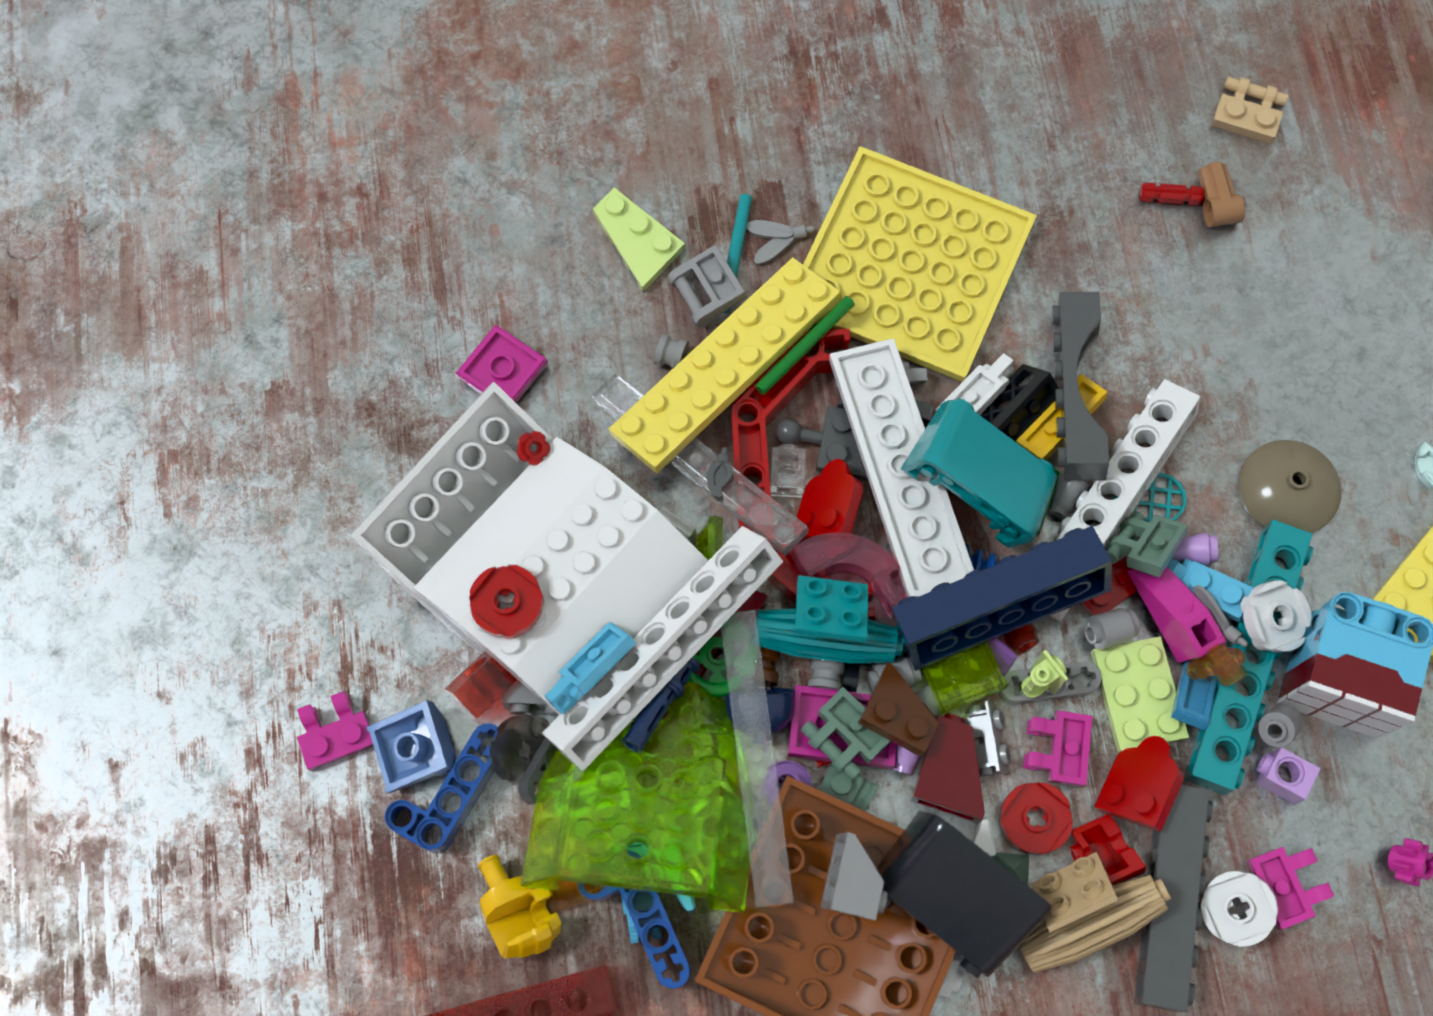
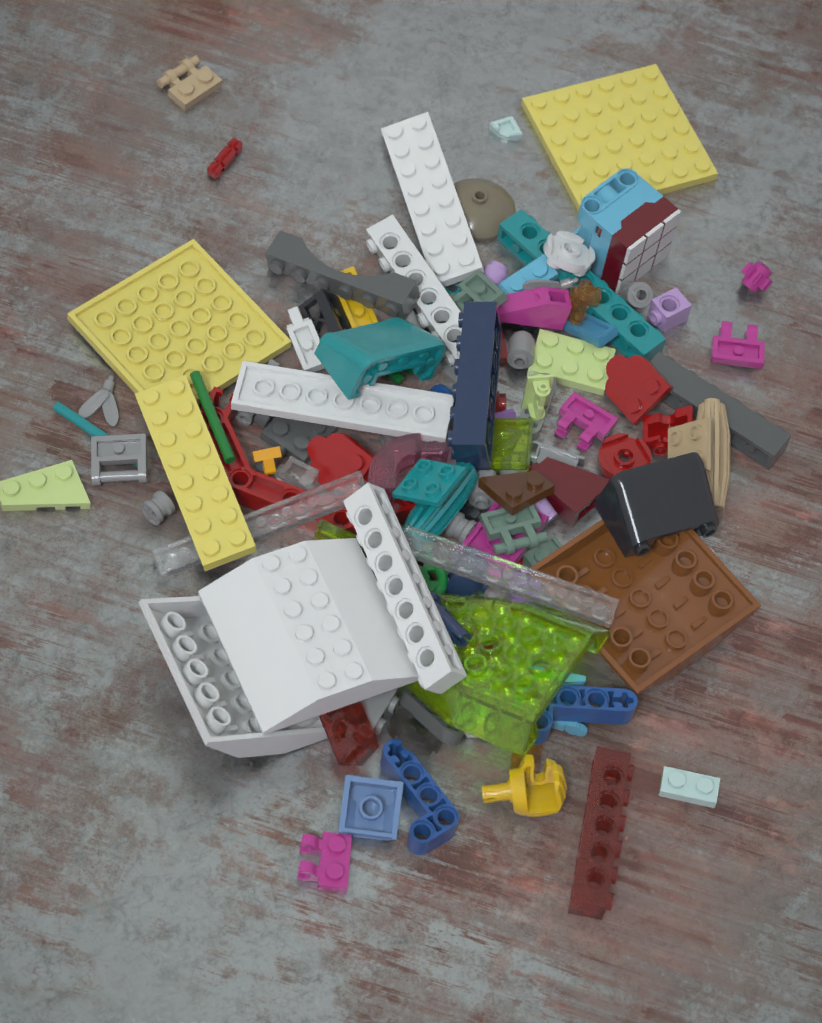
camera: 75 degrees left, 15 degrees down
dark pink plate [455,324,548,403] -> none
red plate [469,564,544,639] -> none
red plate [517,431,550,465] -> none
medium azure hinge [545,622,636,715] -> none
dark grey piece [707,447,734,501] -> none
light grey slope [820,832,887,920] -> none
medium nougat piece [1197,161,1245,227] -> none
white plate [1201,871,1278,946] -> none
none -> light orange tile [251,446,282,475]
none -> white plate [381,112,485,287]

